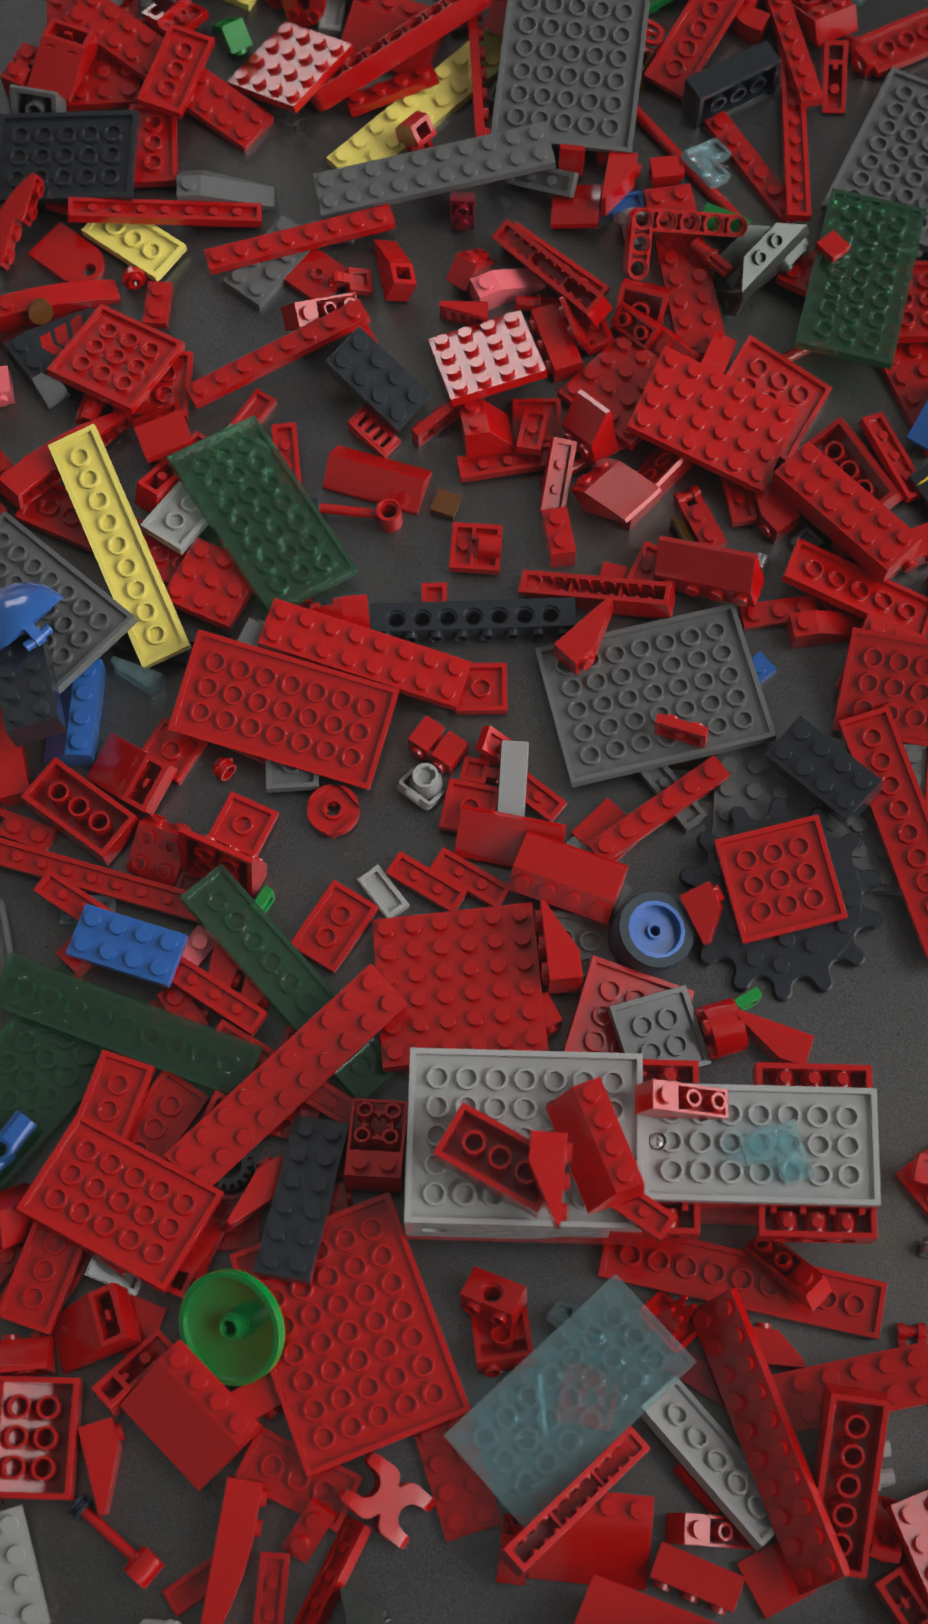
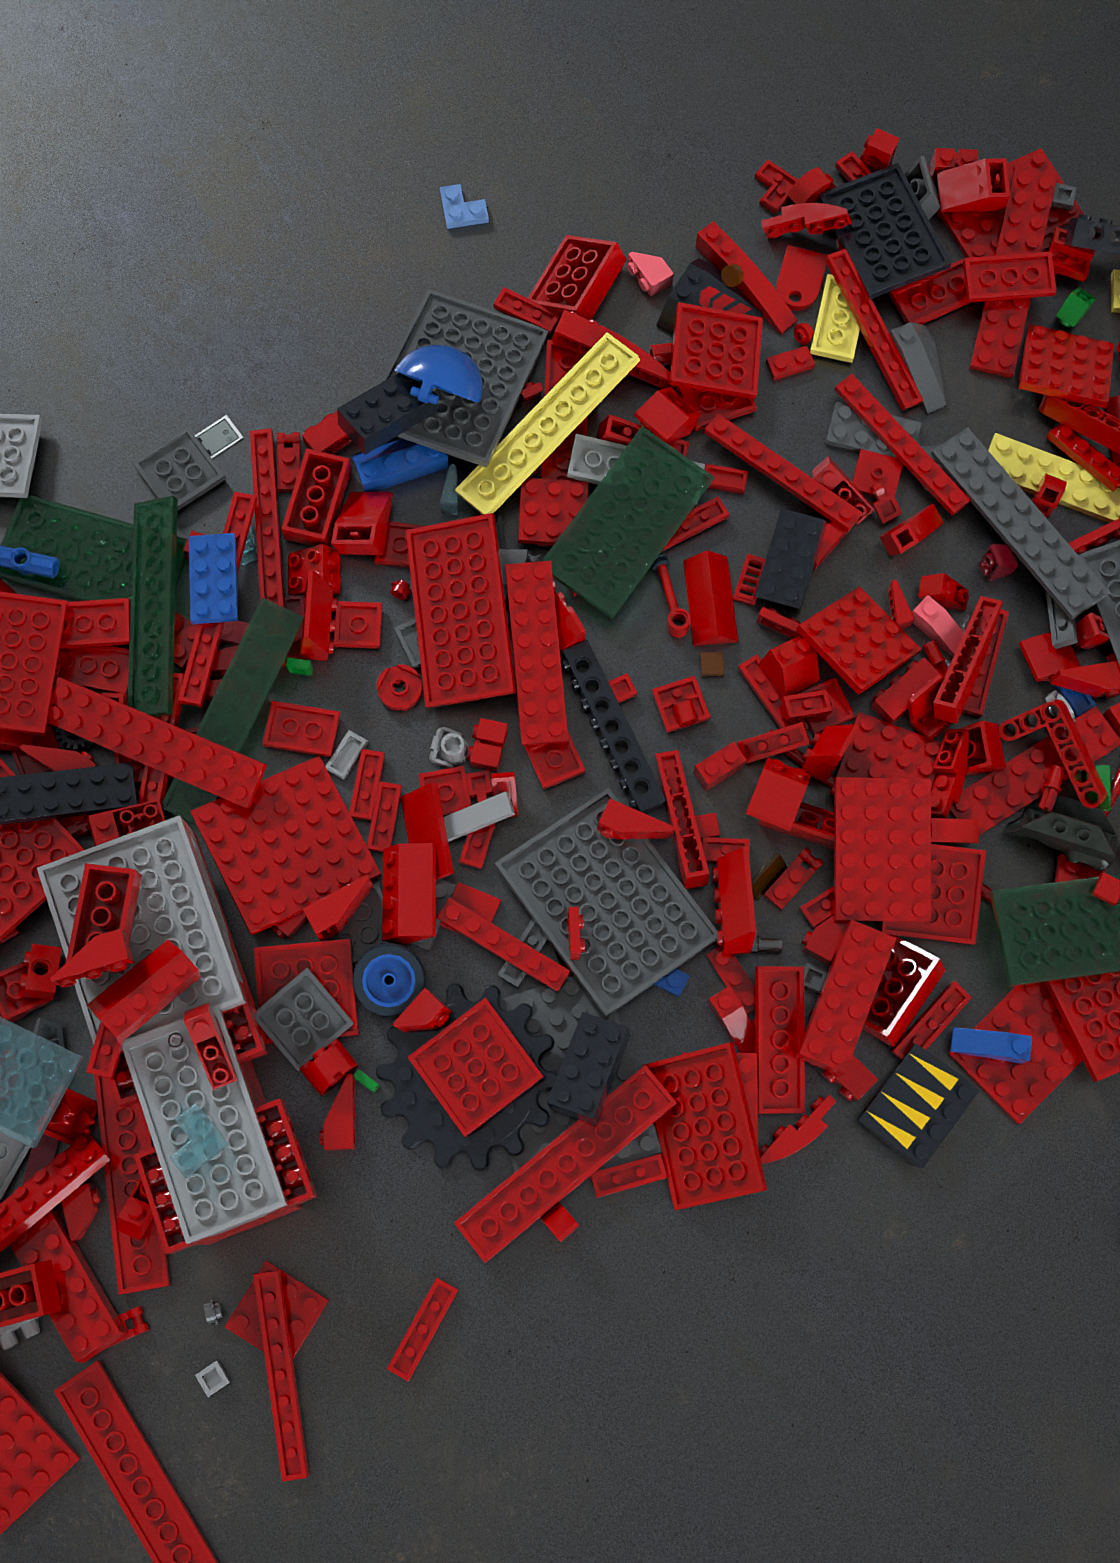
camera: 65 degrees right, 5 degrees up
none -> red plate [519,381,544,403]

